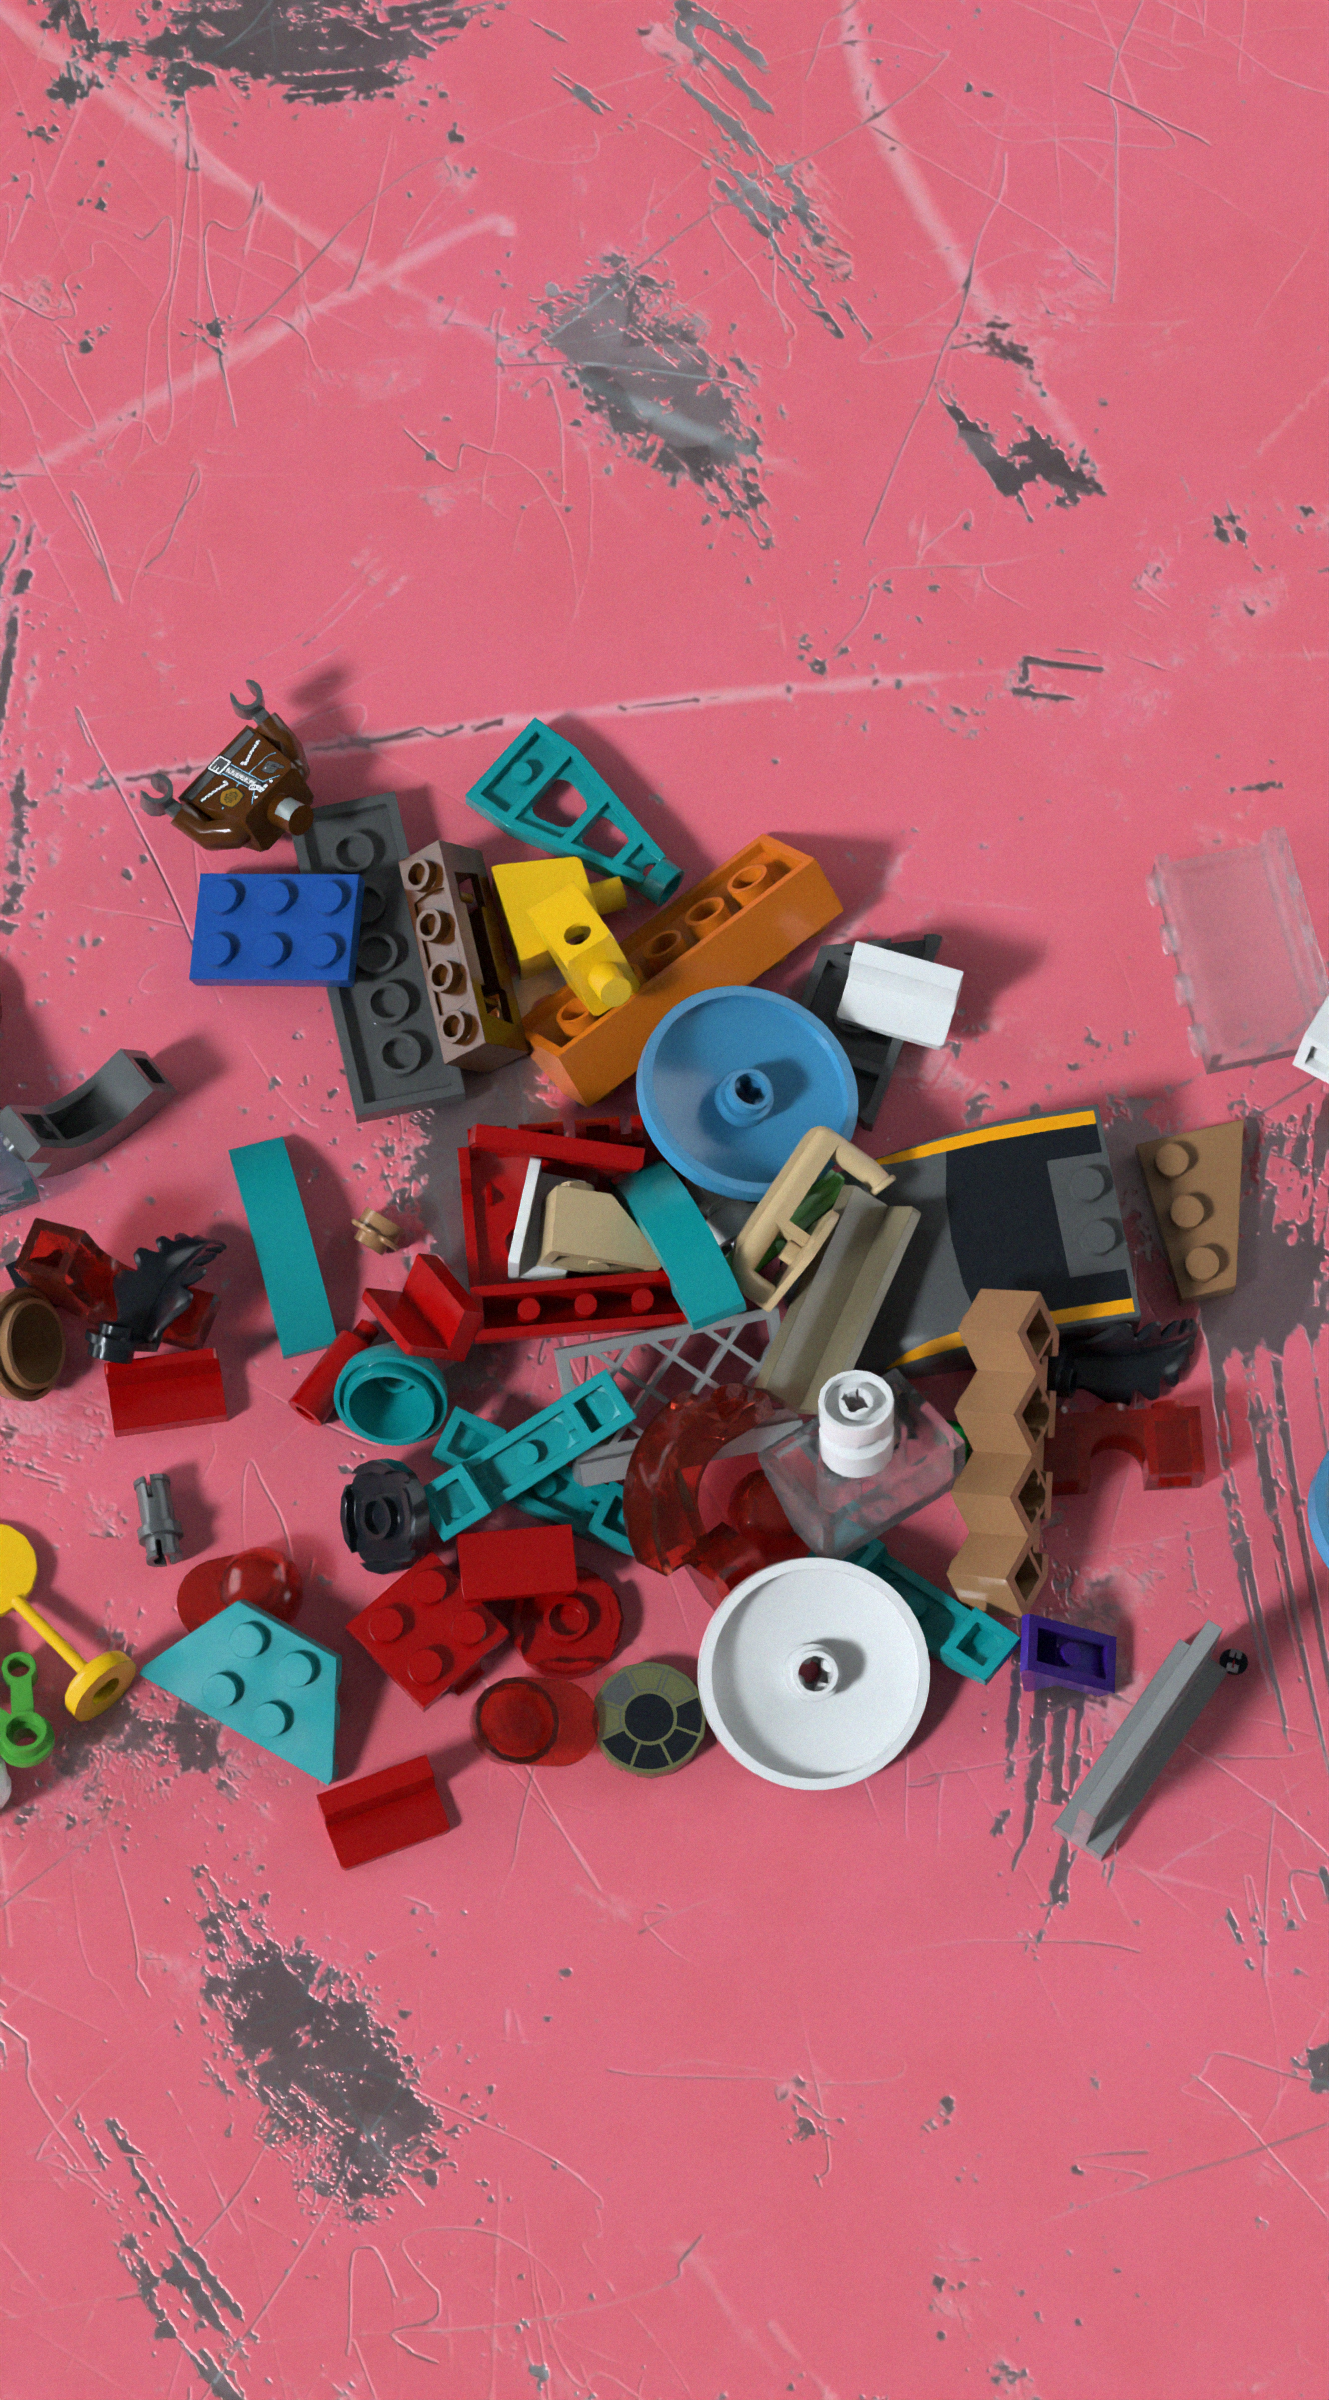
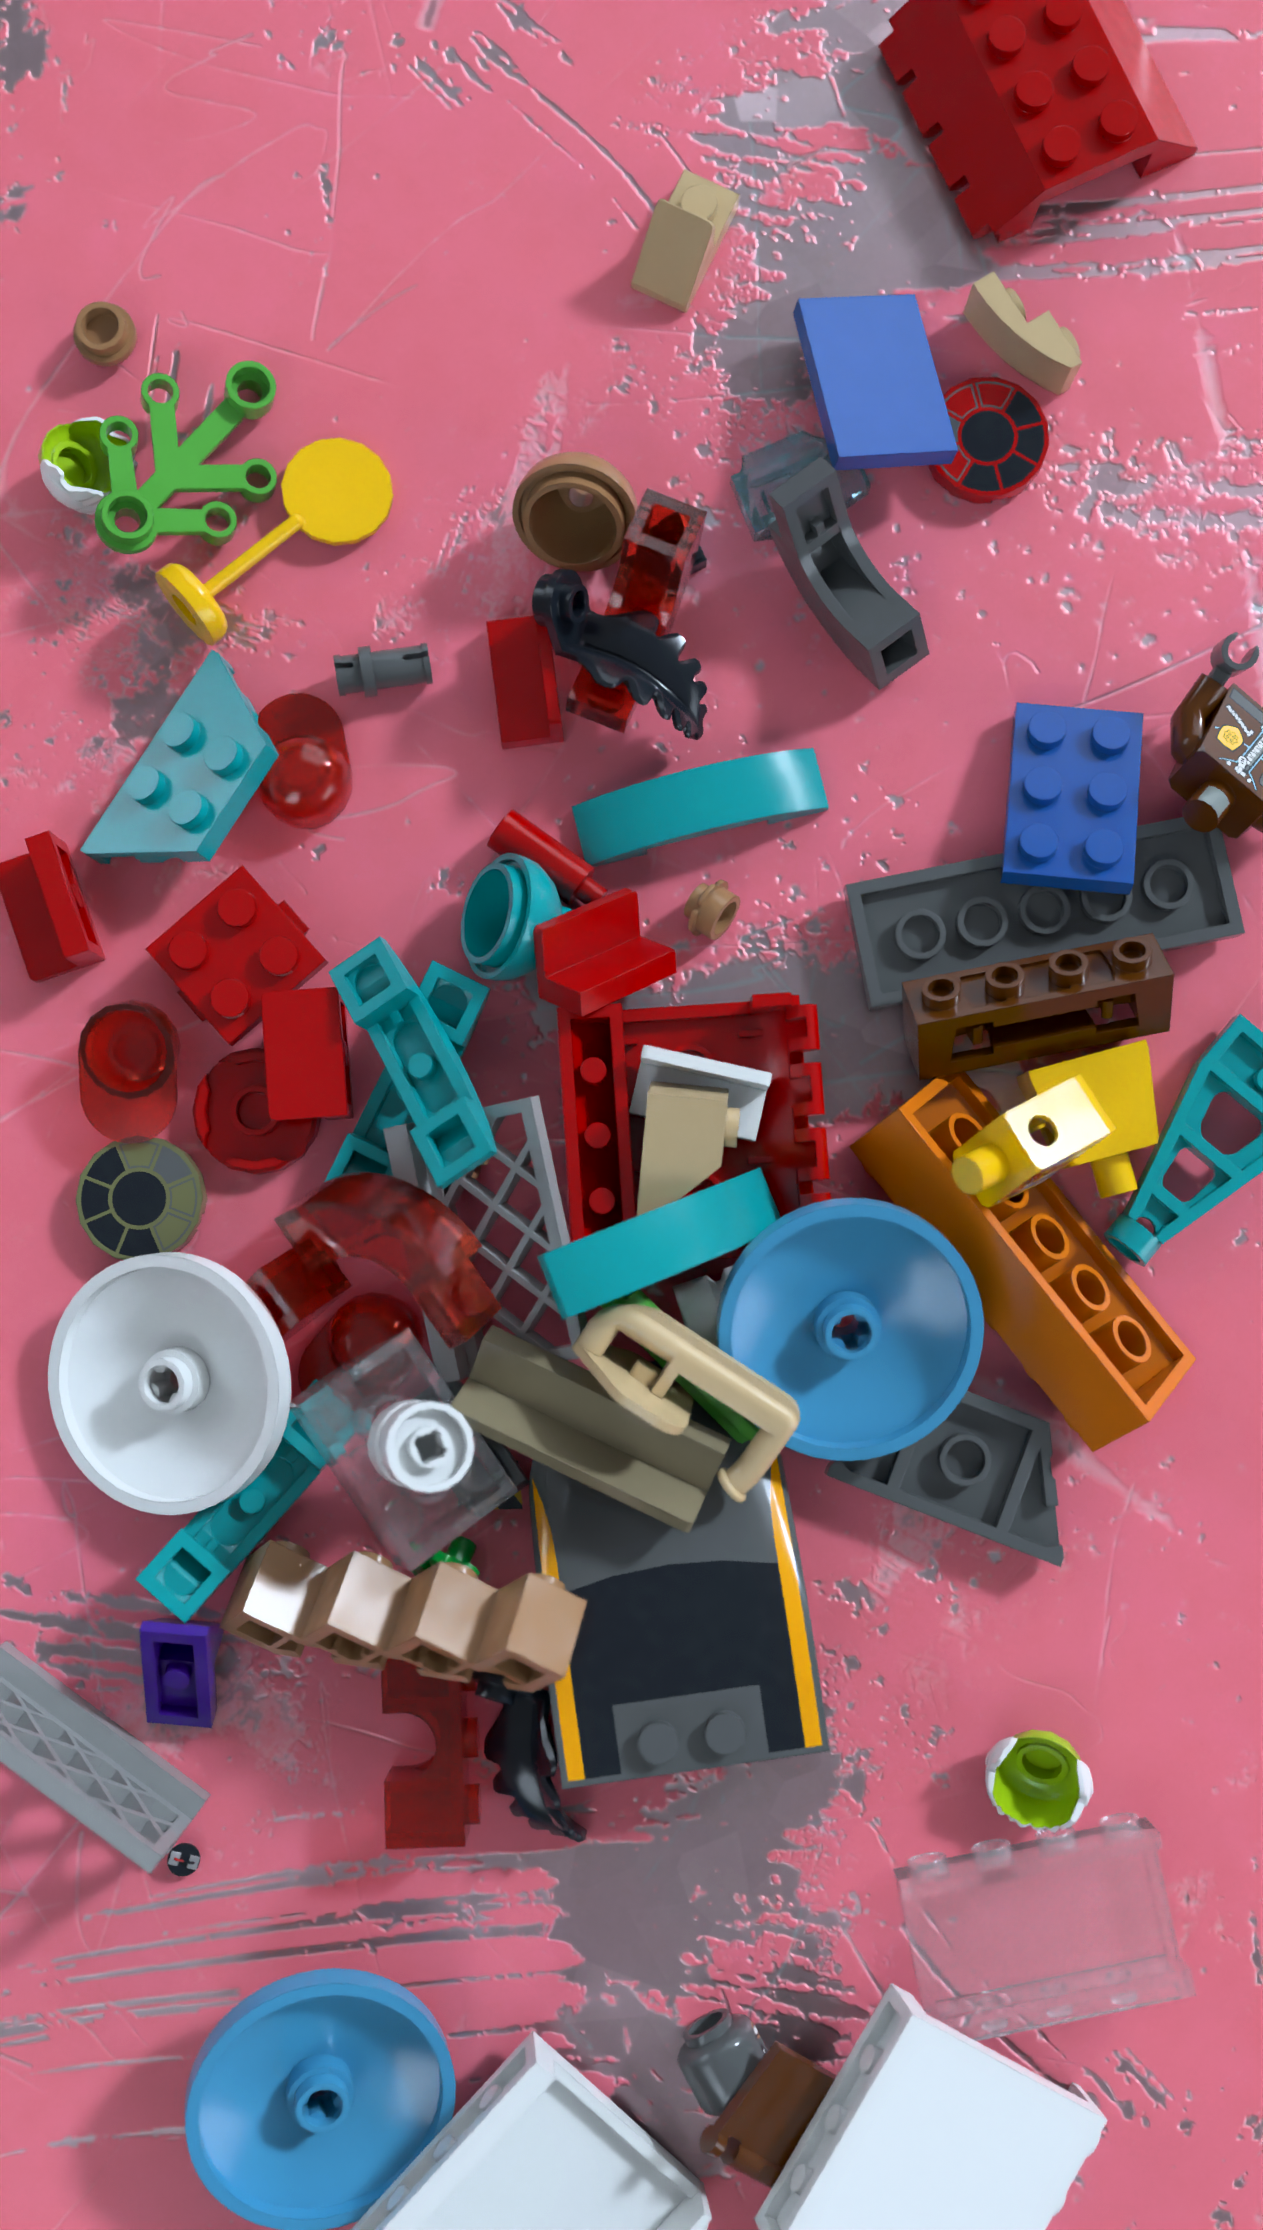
camera: 95 degrees right, 15 degrees up
black tile [340,1458,430,1575] -> none
red tile [469,1123,645,1173] -> none
white panel [837,941,964,1050] -> none
medium nougat wing [1135,1119,1244,1306] -> none
none -> lime hair [985,1729,1094,1833]

